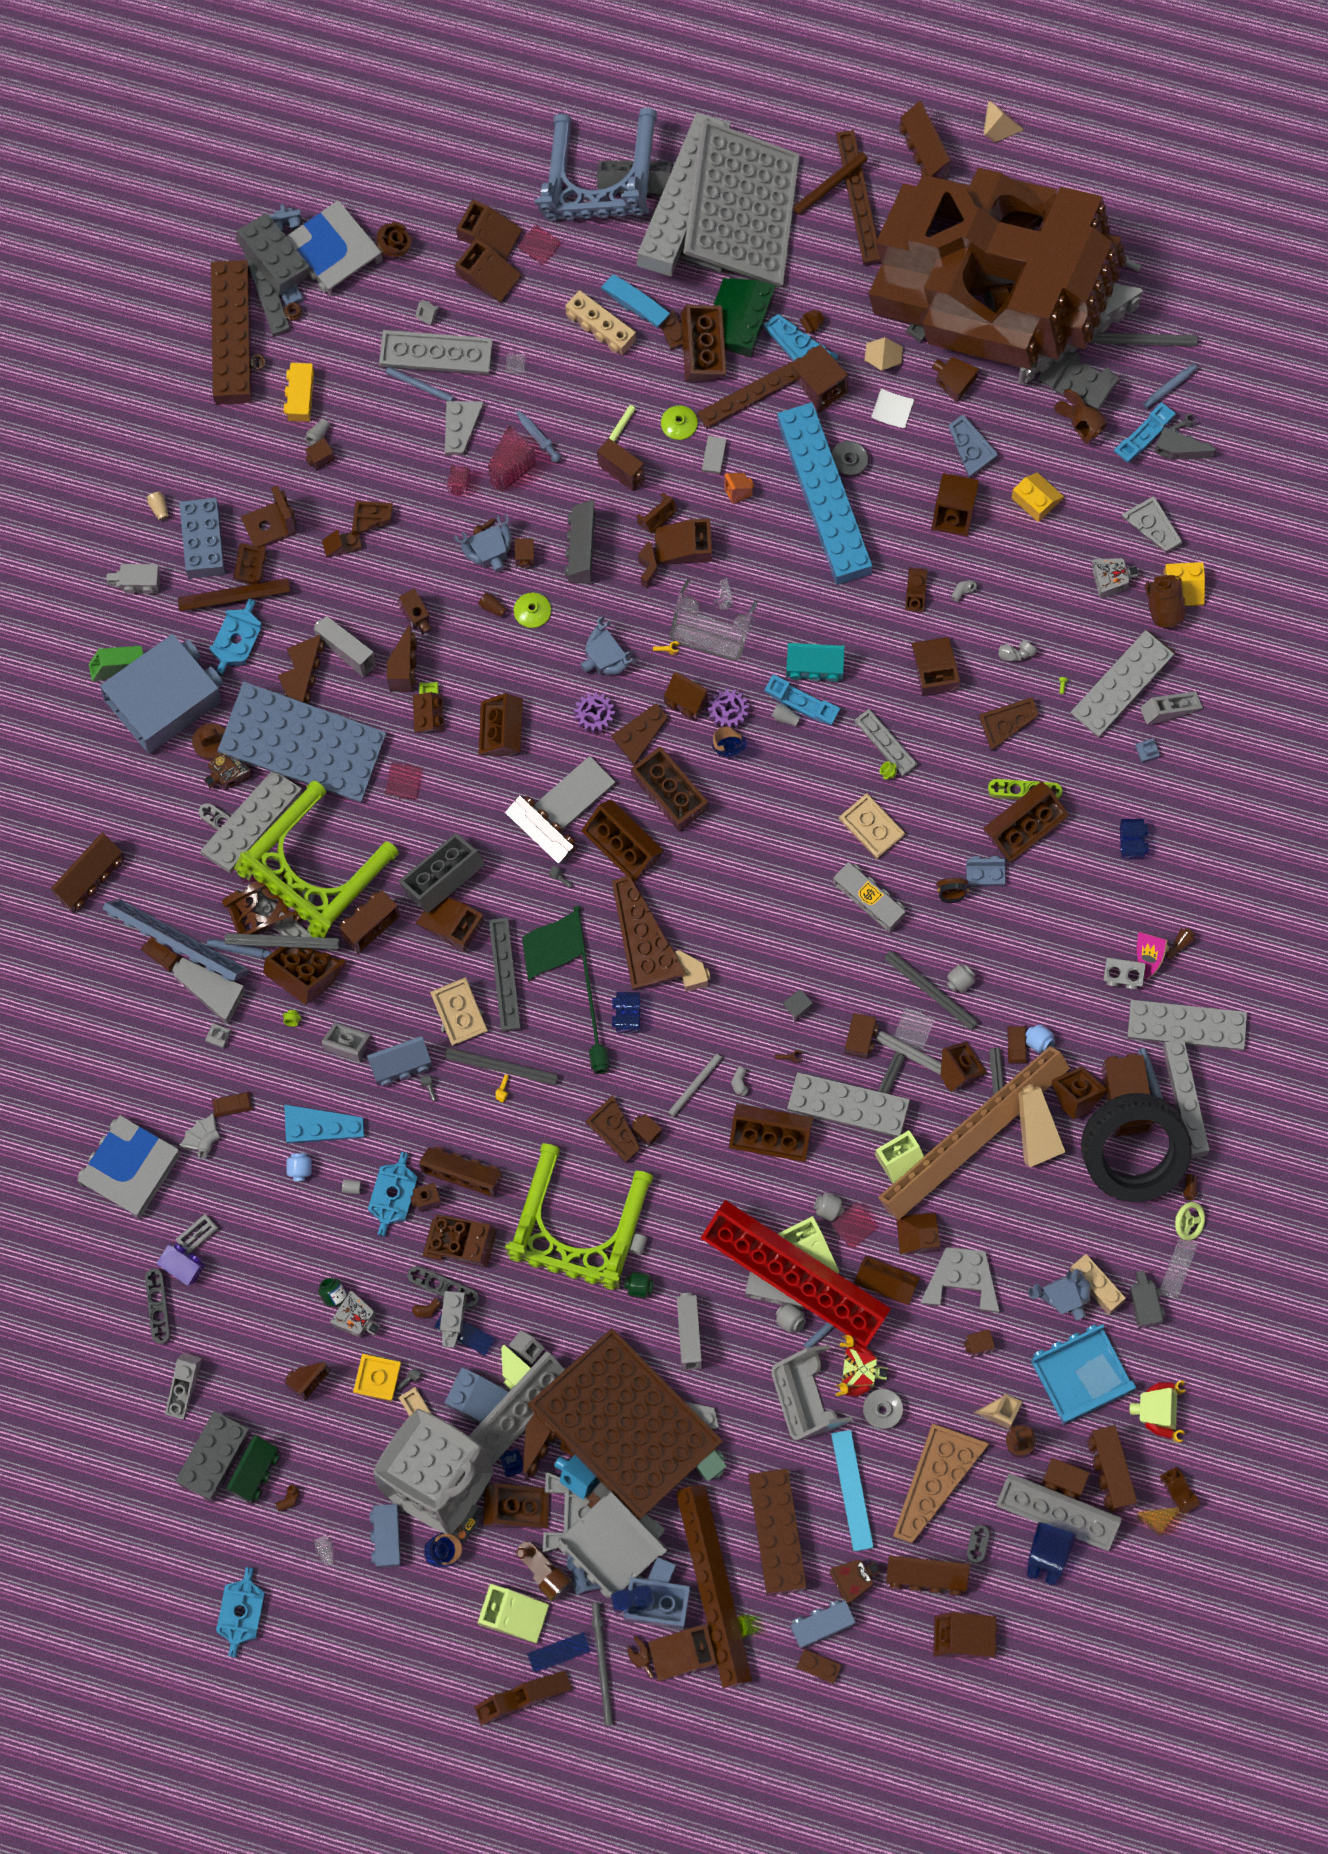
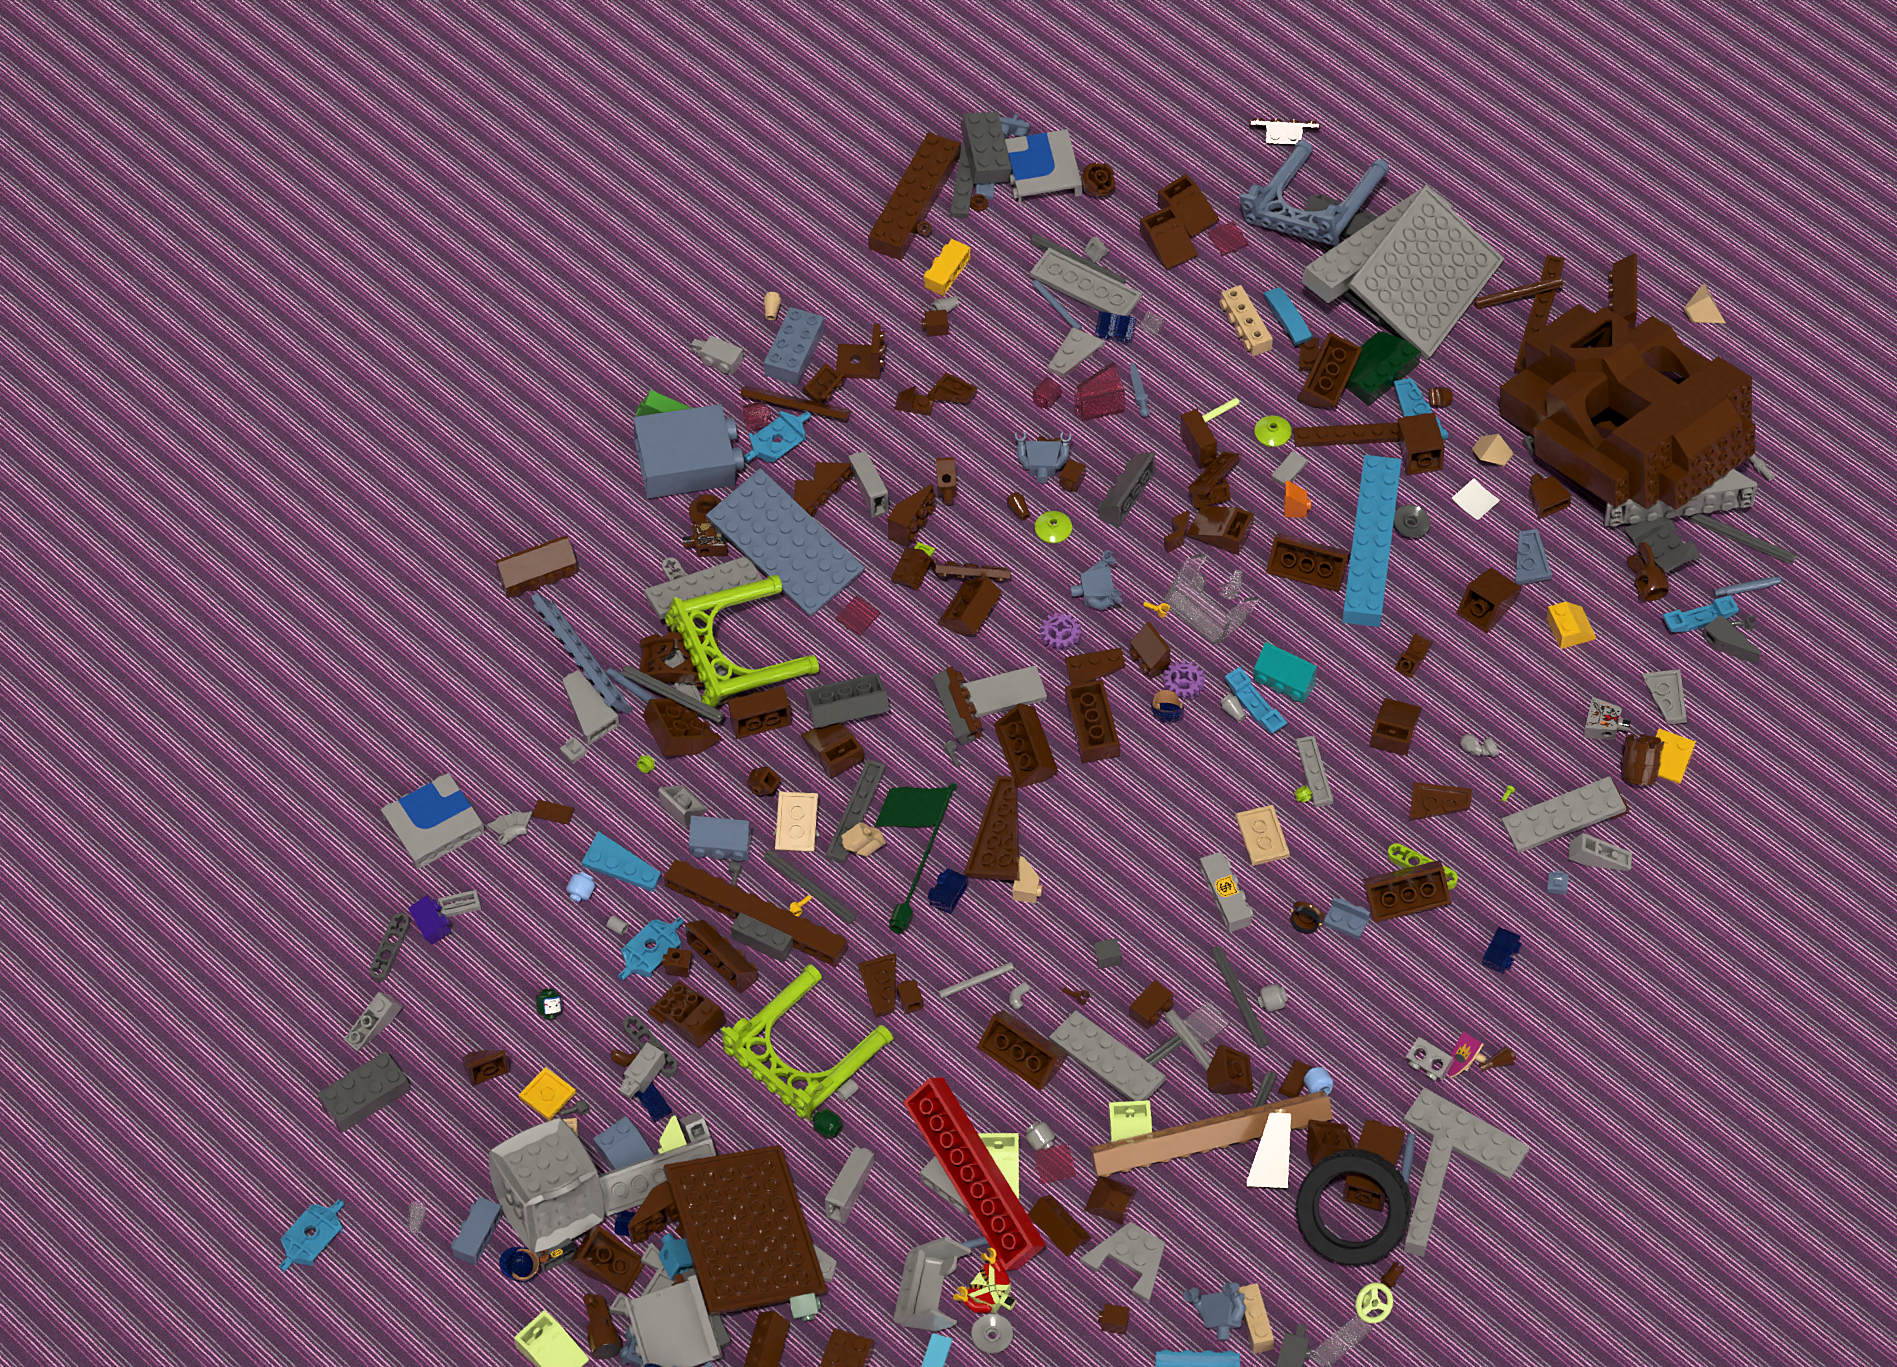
camera: 25 degrees right, 15 degrees down
reddish brown tile [140,936,182,972] -> none
dark green slope [227,1434,281,1505] -> none
reddish brown arm [275,1485,299,1512] -> none
light grey torso [330,1291,381,1338] -> none
light grey head [776,1304,806,1333] -> none
light grey arm [951,580,977,602] -> none
none -> reddish brown brick [664,859,848,968]
none -> dark grey brick [731,912,793,963]
none -> clear pink brick [742,401,771,430]
none -> reddish brown brick [745,766,781,796]
none -> tan brick [841,822,886,857]
none -> reddish brown wing [931,558,1011,581]
none -> dark grey axle [1031,234,1126,285]
none -> clear blue brick [1095,311,1137,343]
none -> reddish brown tile [1188,451,1240,495]
none -> bracket [1249,118,1321,145]
none -> reddish brown slope [1266,533,1351,592]

